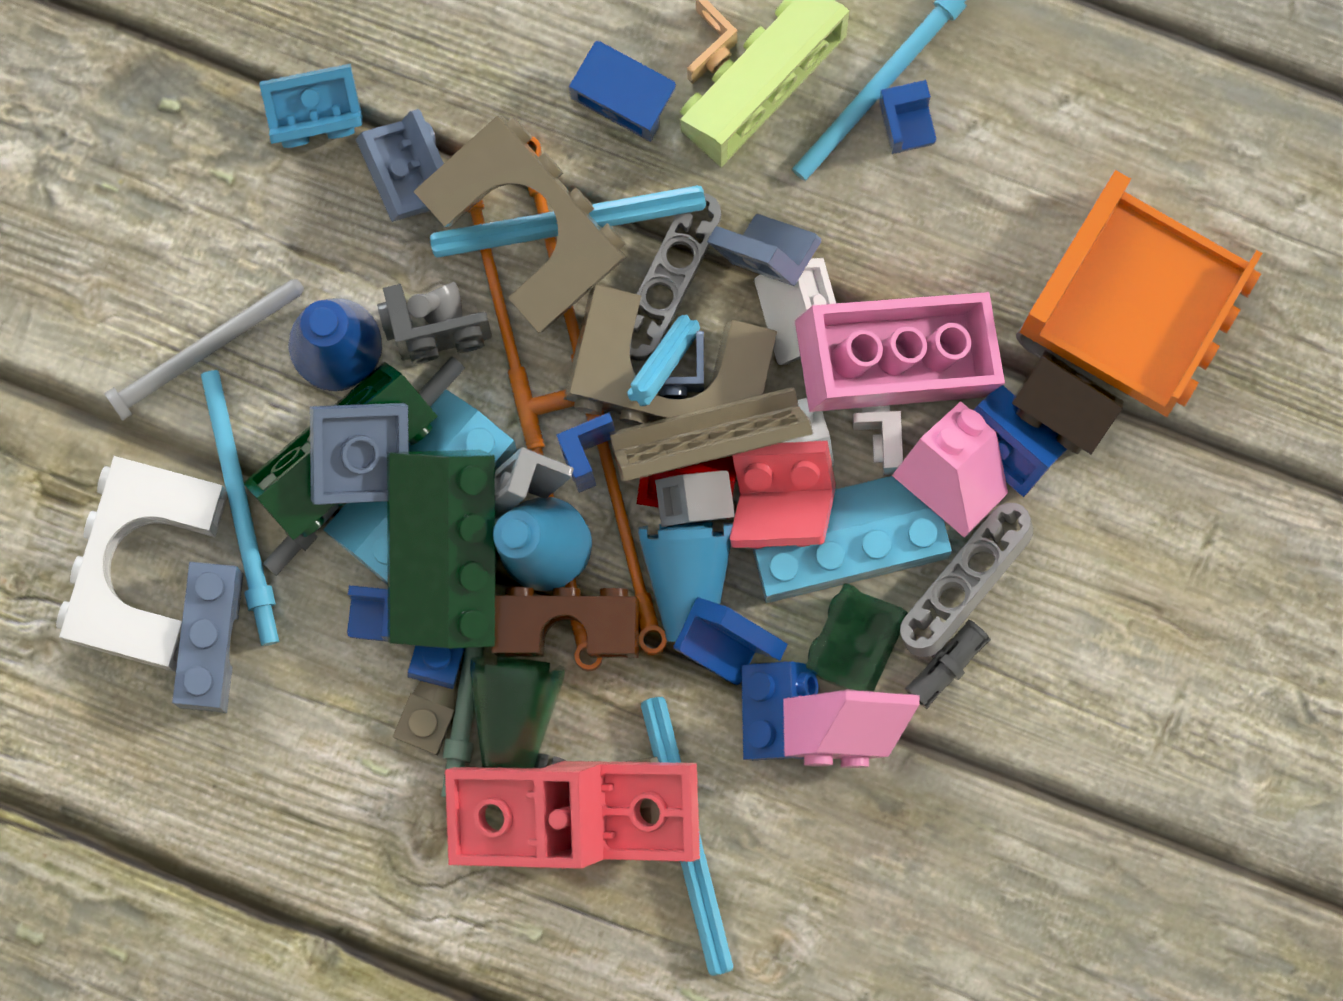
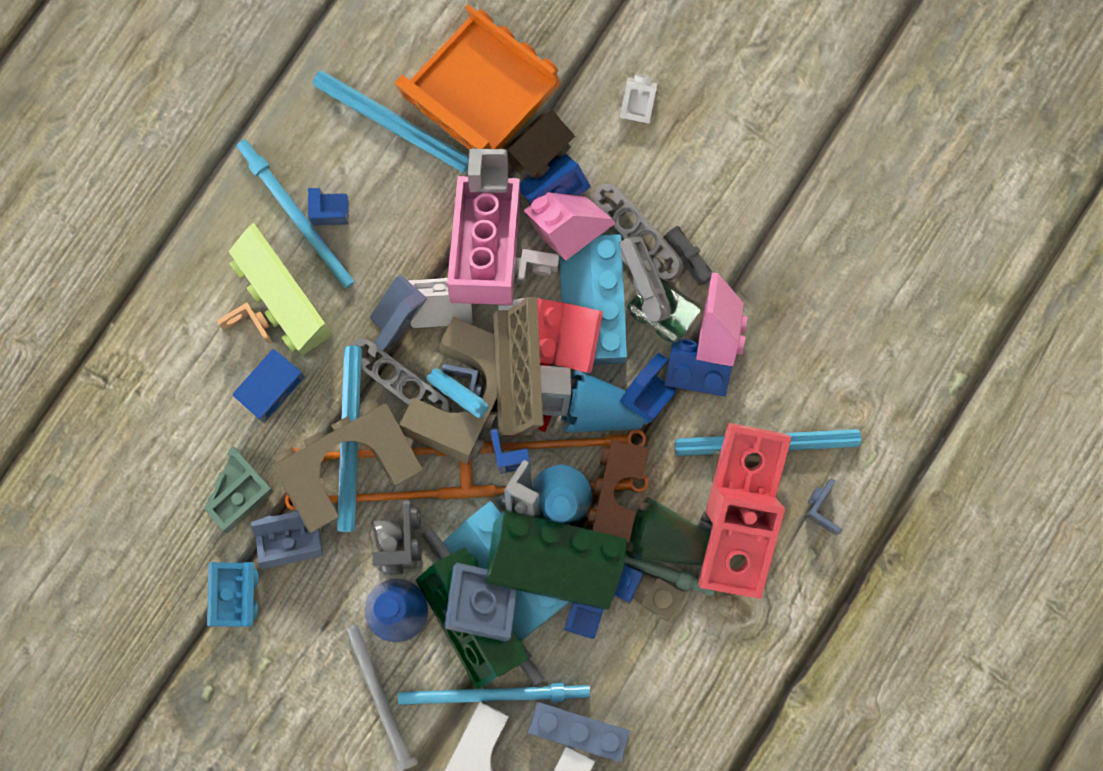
camera: 80 degrees left, 0 degrees up
none -> sand green wing [204,446,274,533]
none -> medium azure axle [313,71,469,173]
none -> light grey panel [468,149,509,193]
none -> white bracket [619,74,658,123]
none -> light grey hinge [619,236,672,323]
none -> sand blue bracket [806,478,842,536]

